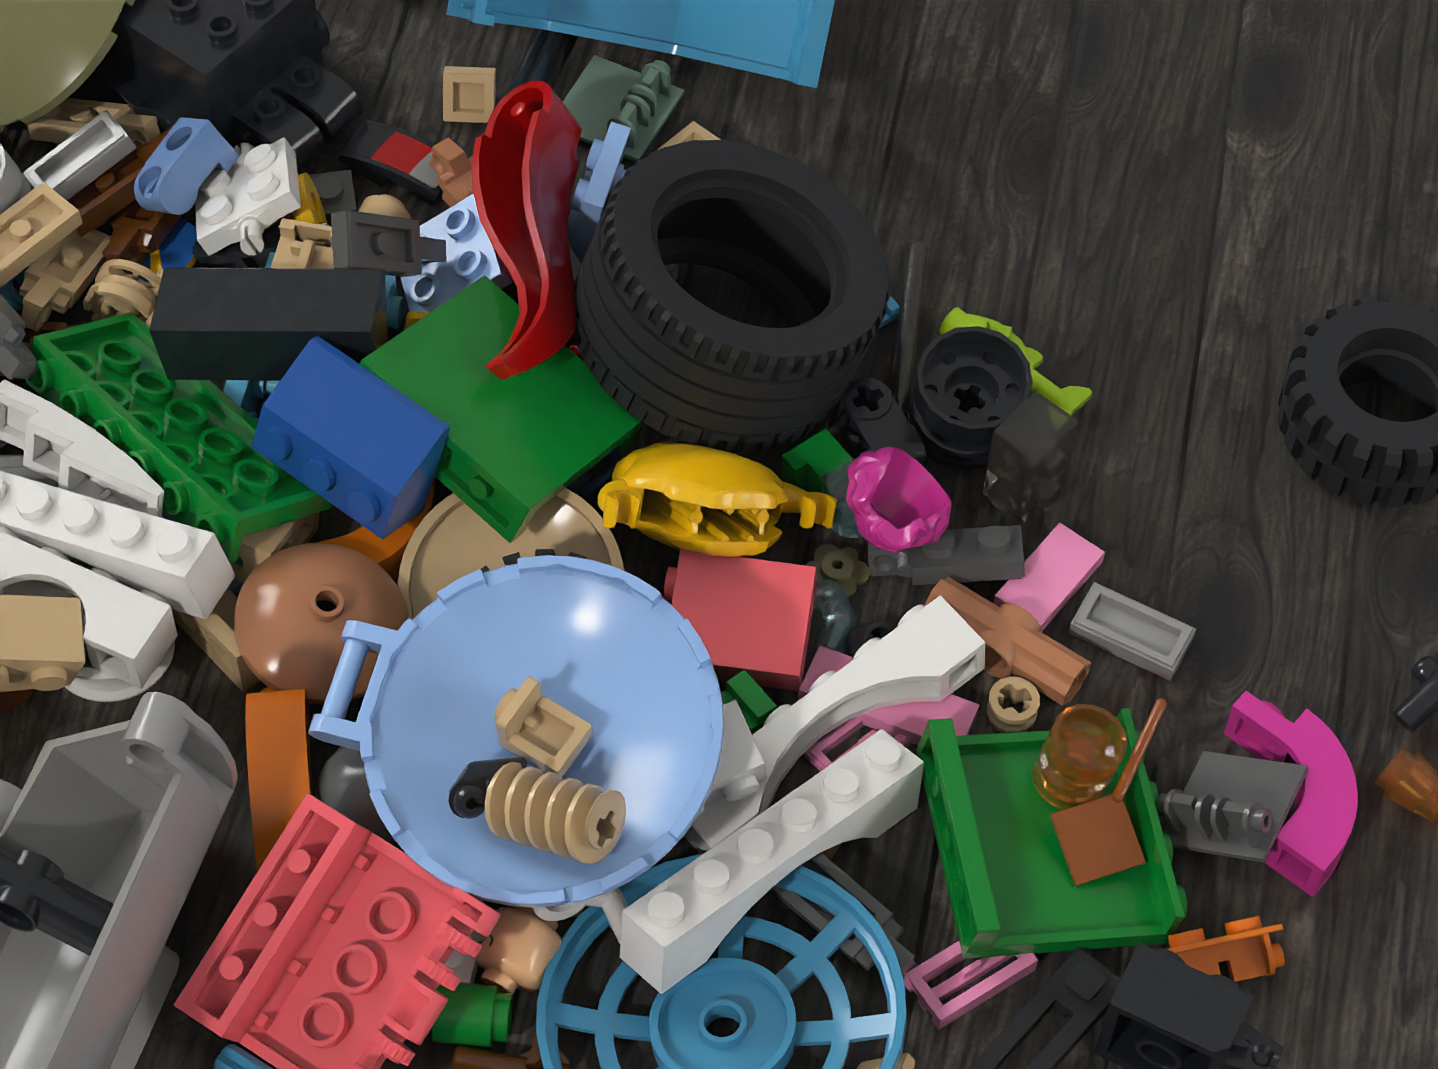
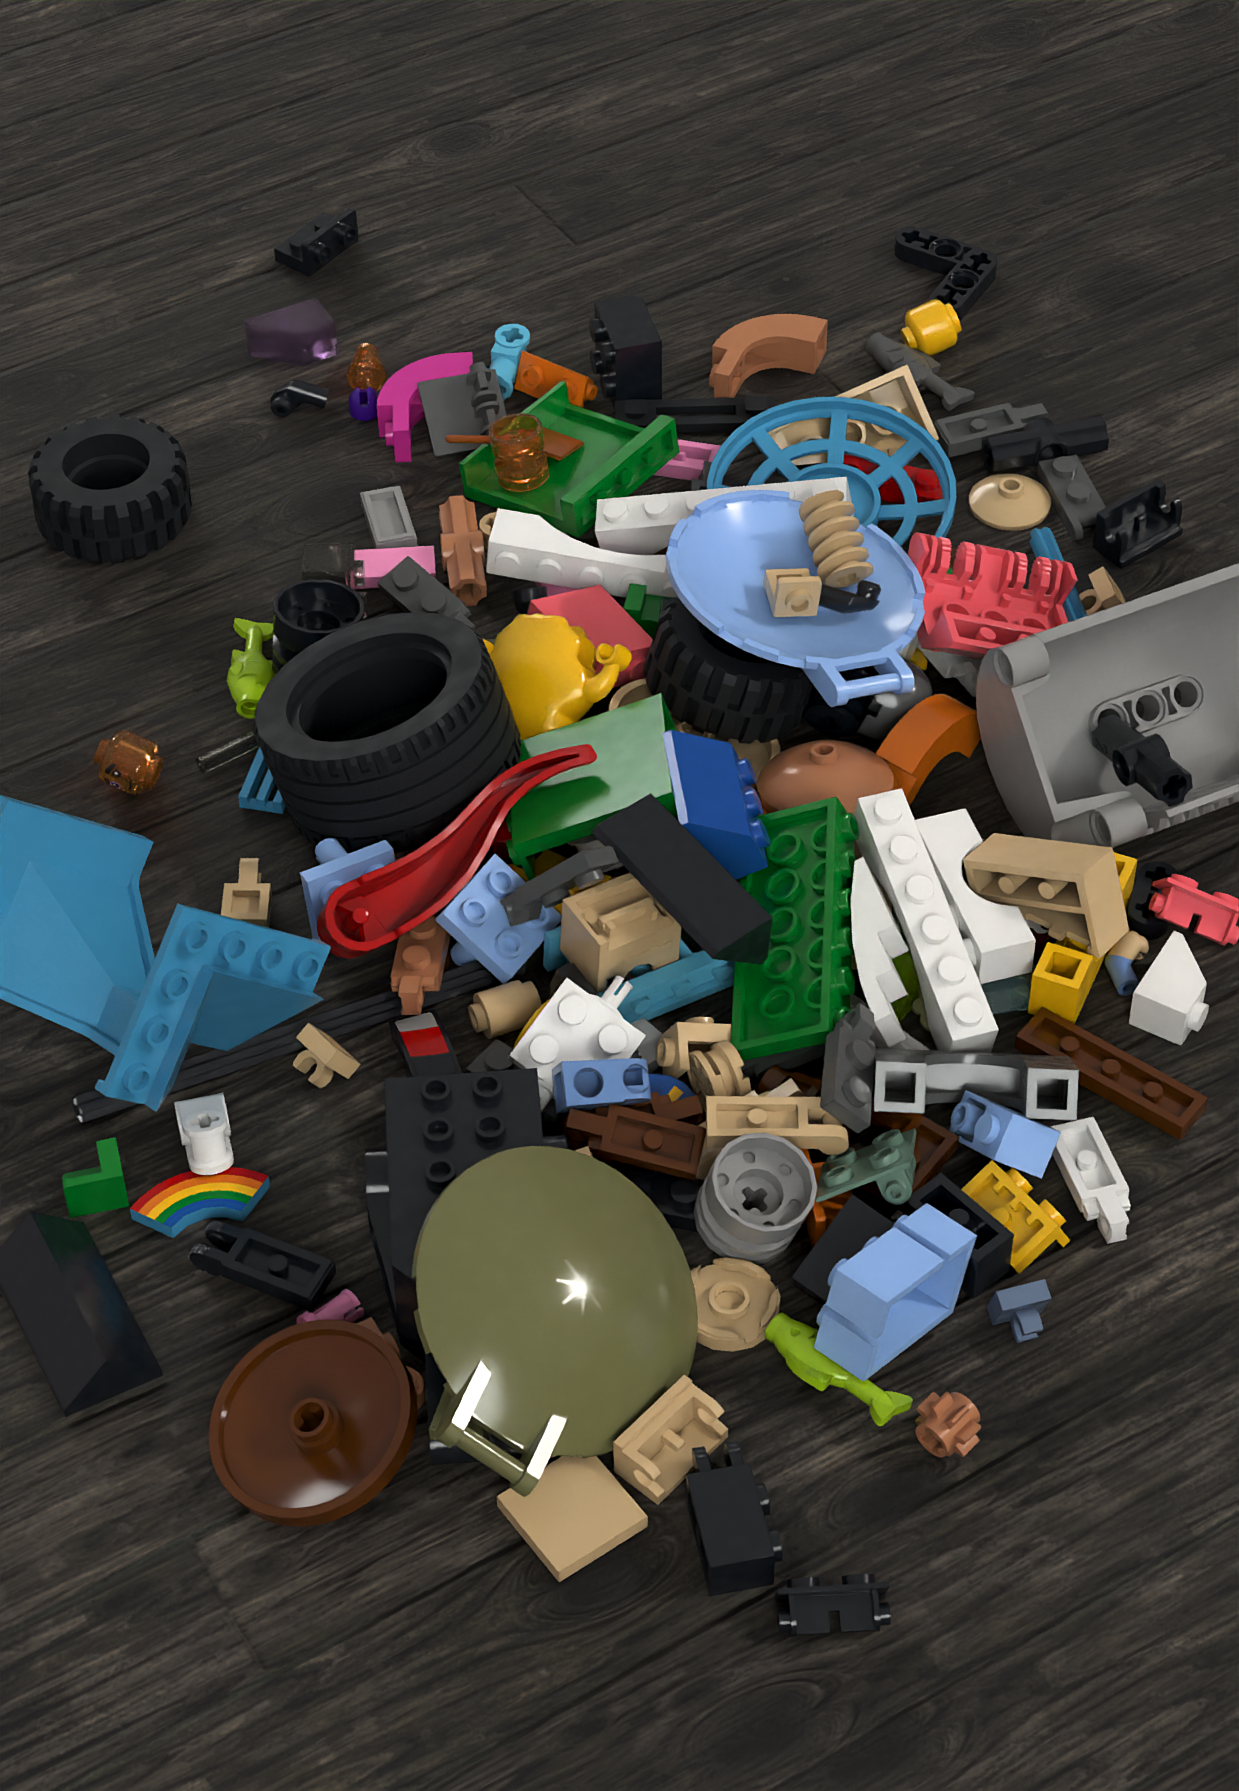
camera: 130 degrees left, 10 degrees down
light grey tile [23,110,137,200] -> none
dark pink hair [846,447,951,553] -> none
none -> clear orange head [93,730,164,795]
none -> dark purple hinge [348,386,378,421]
none -> medium azure connector [489,324,530,401]

